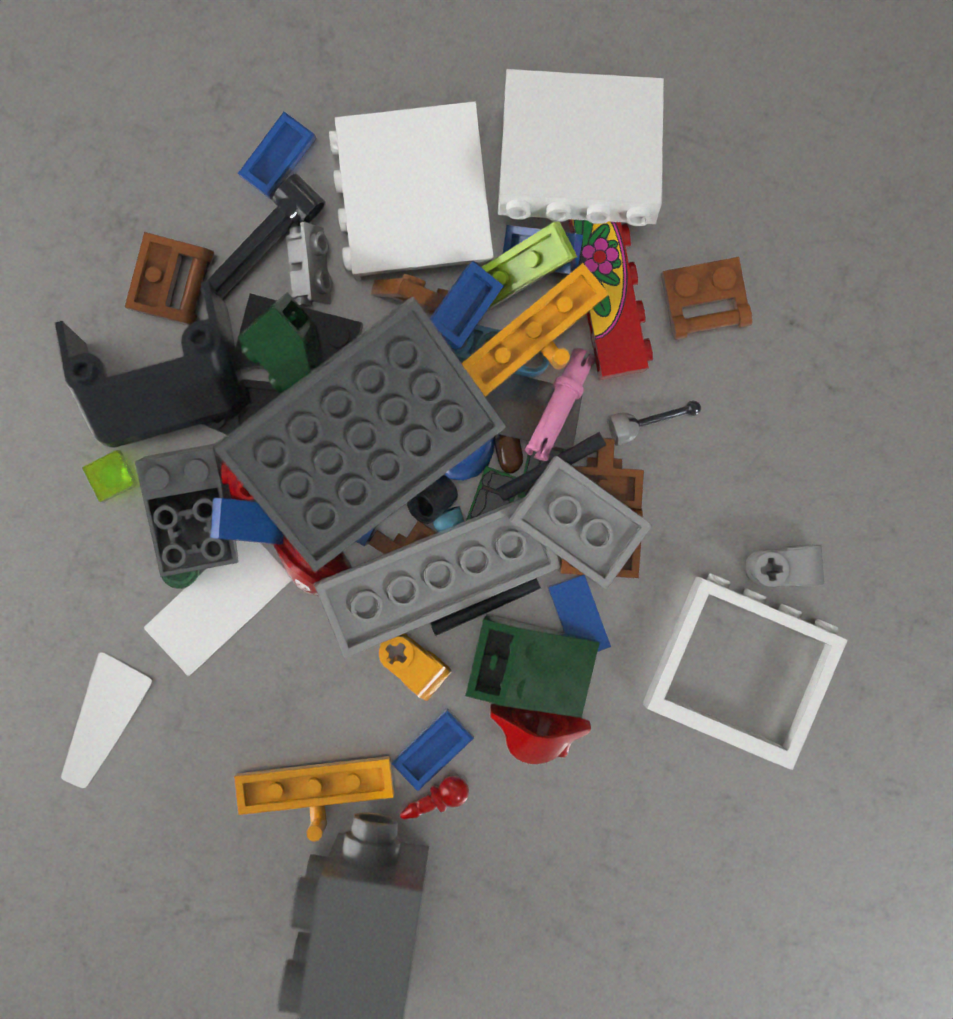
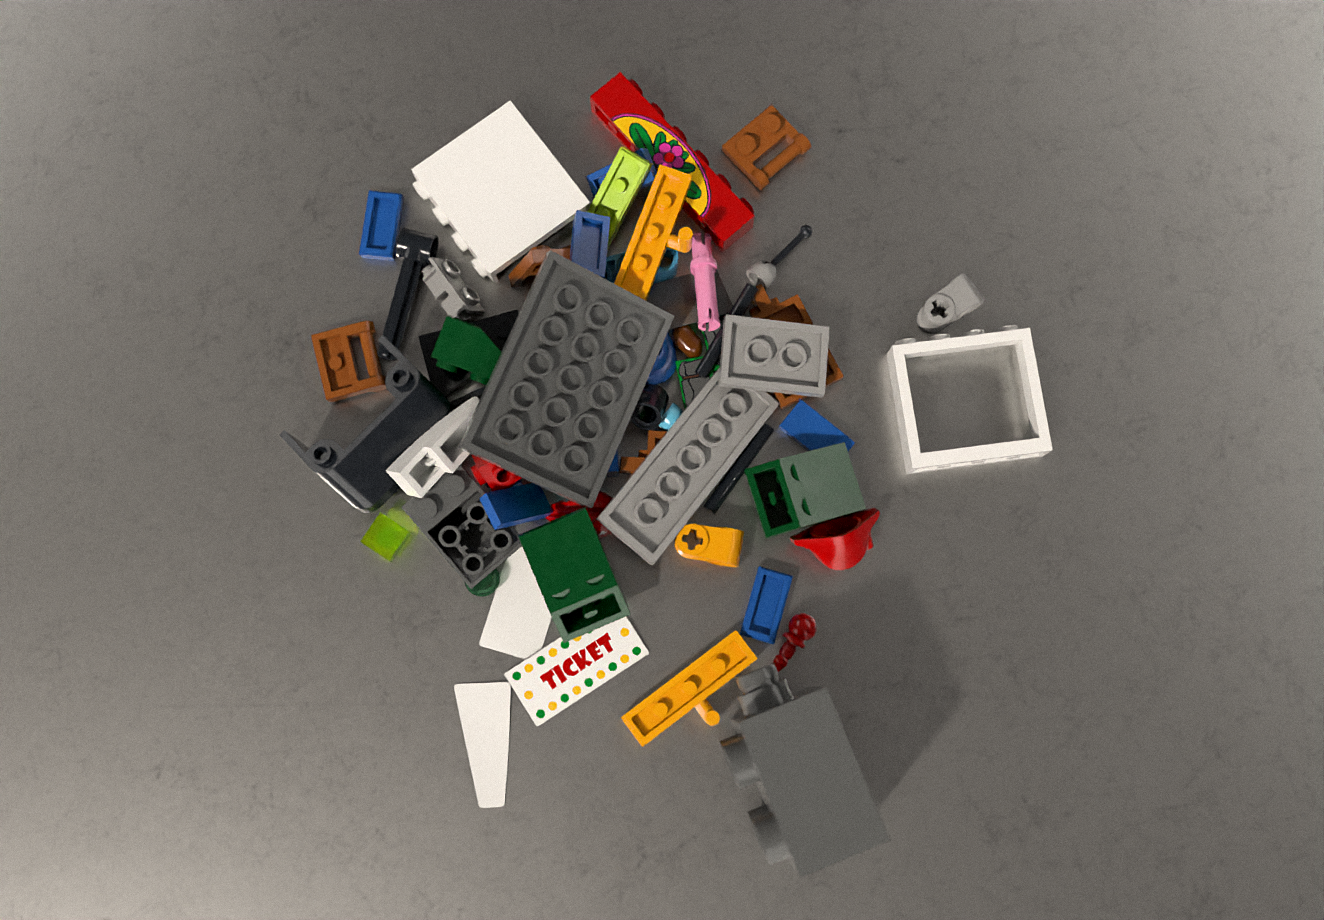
camera: 25 degrees left, 10 degrees down
white panel [498,69,664,226] -> none
none -> white slope [386,397,479,498]
none -> white sticker [504,617,649,726]
none -> dark green slope [518,507,631,643]

